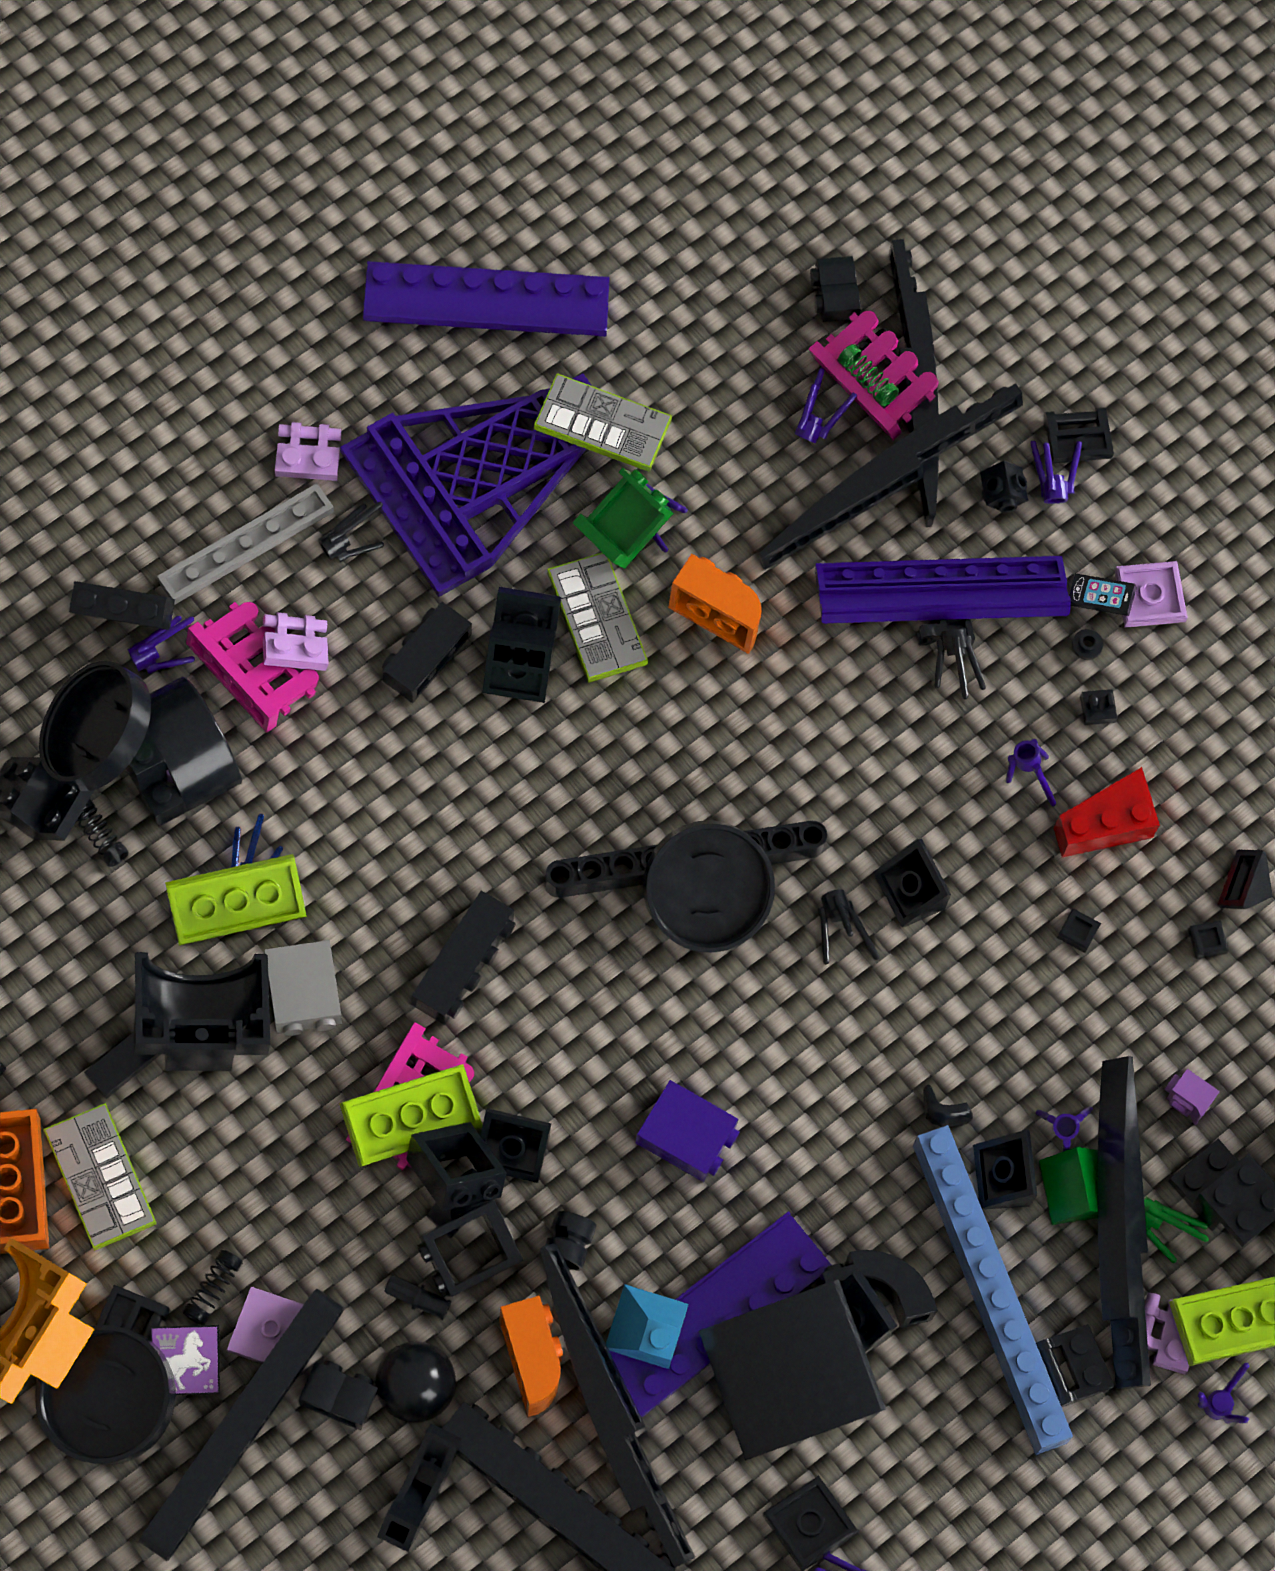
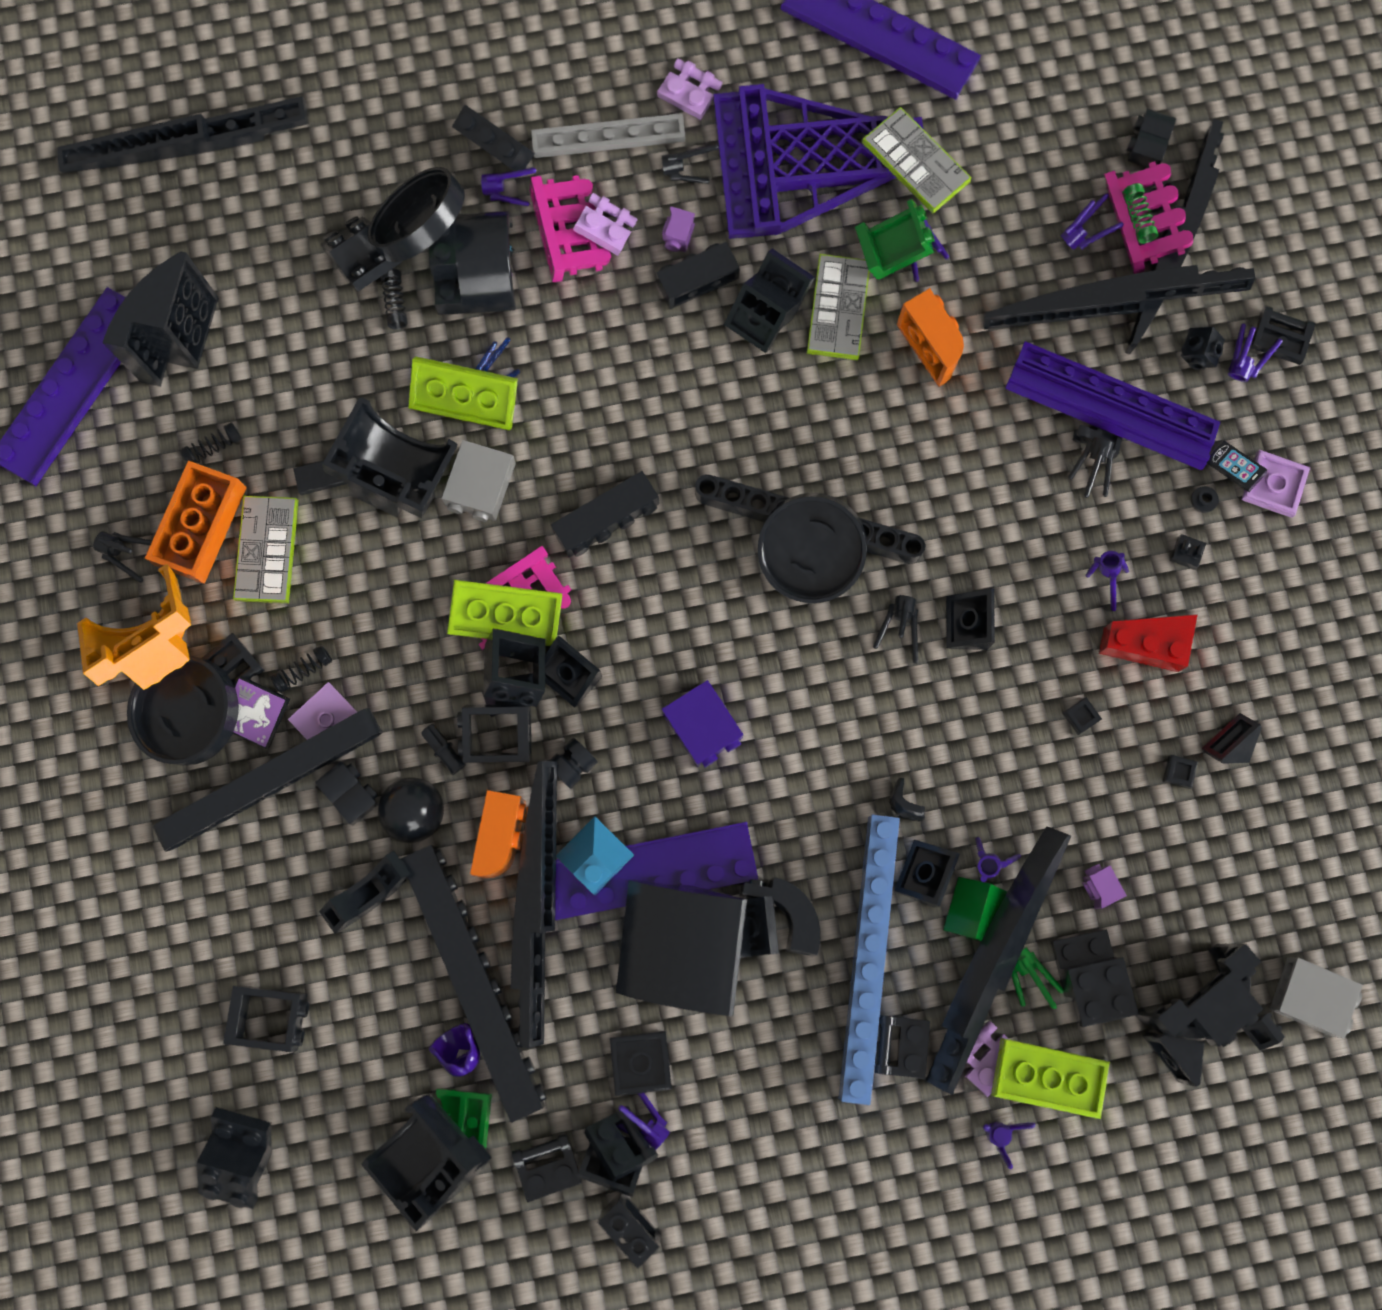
camera: 35 degrees right, 10 degrees up
none -> medium lavender window [662,206,695,252]

